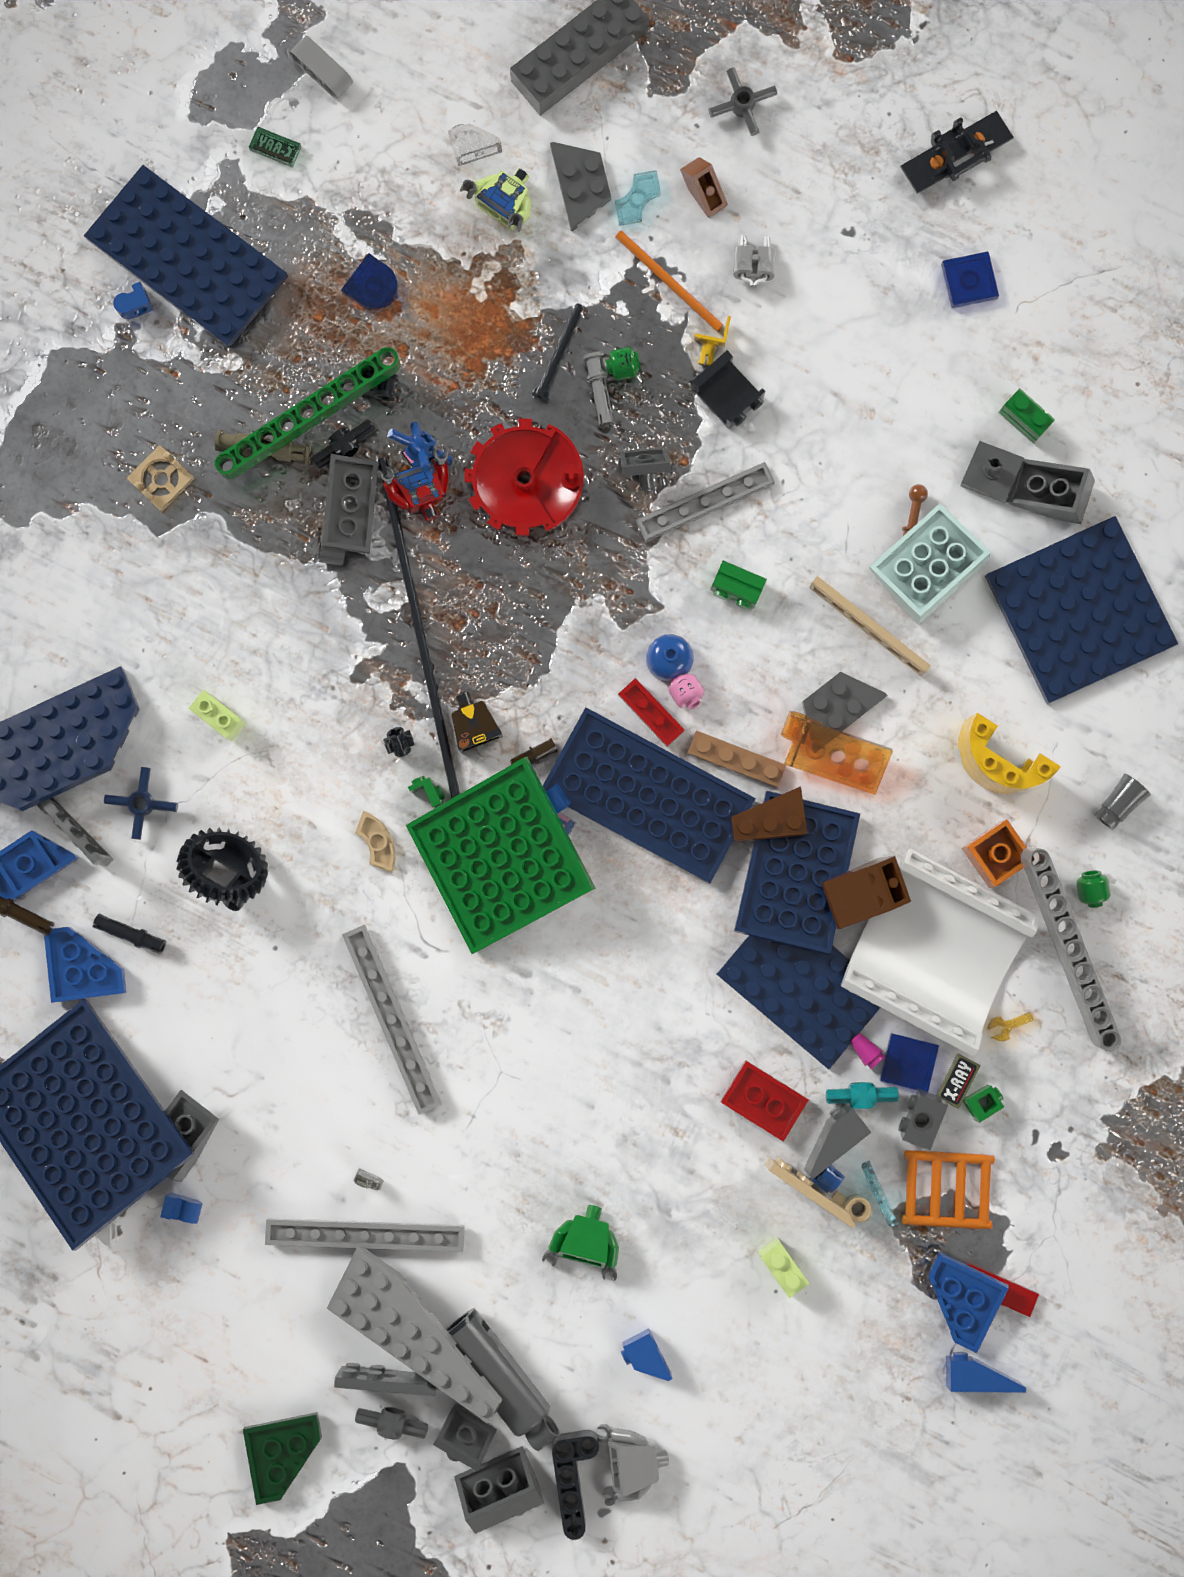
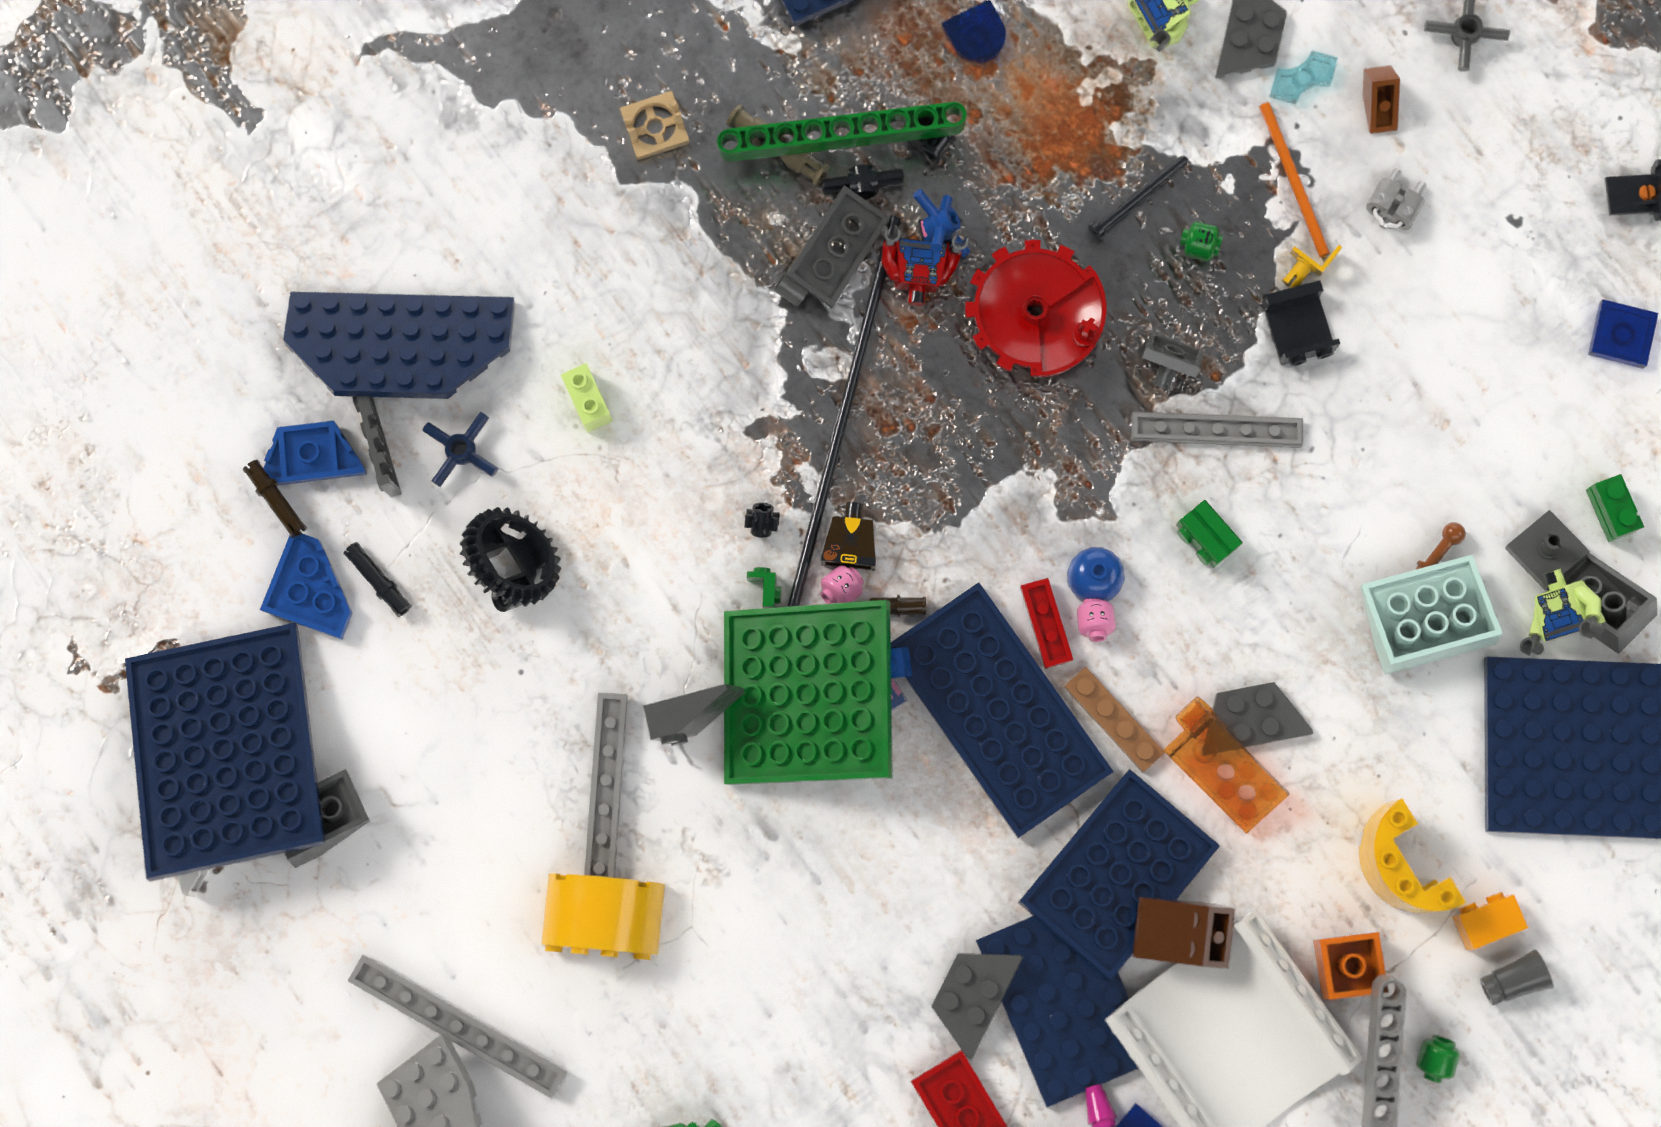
camera: 30 degrees right, 5 degrees down
blue leg [160,1192,203,1224] -> none
clear smoke tile [353,1168,384,1190] -> none
tan tile [355,811,396,873] -> none
light grey pin [583,352,614,426] -> none
reddish brown wing [731,786,807,842] -> none
tan tile [810,576,931,676] -> none
none -> yellow cylinder [541,873,665,960]
none -> dark grey slope [643,684,744,746]
none -> bright pink head [820,565,864,604]
none -> dark grey wing [931,953,1024,1060]
none -> light orange brick [1452,892,1528,950]
none -> torso [1520,569,1606,656]

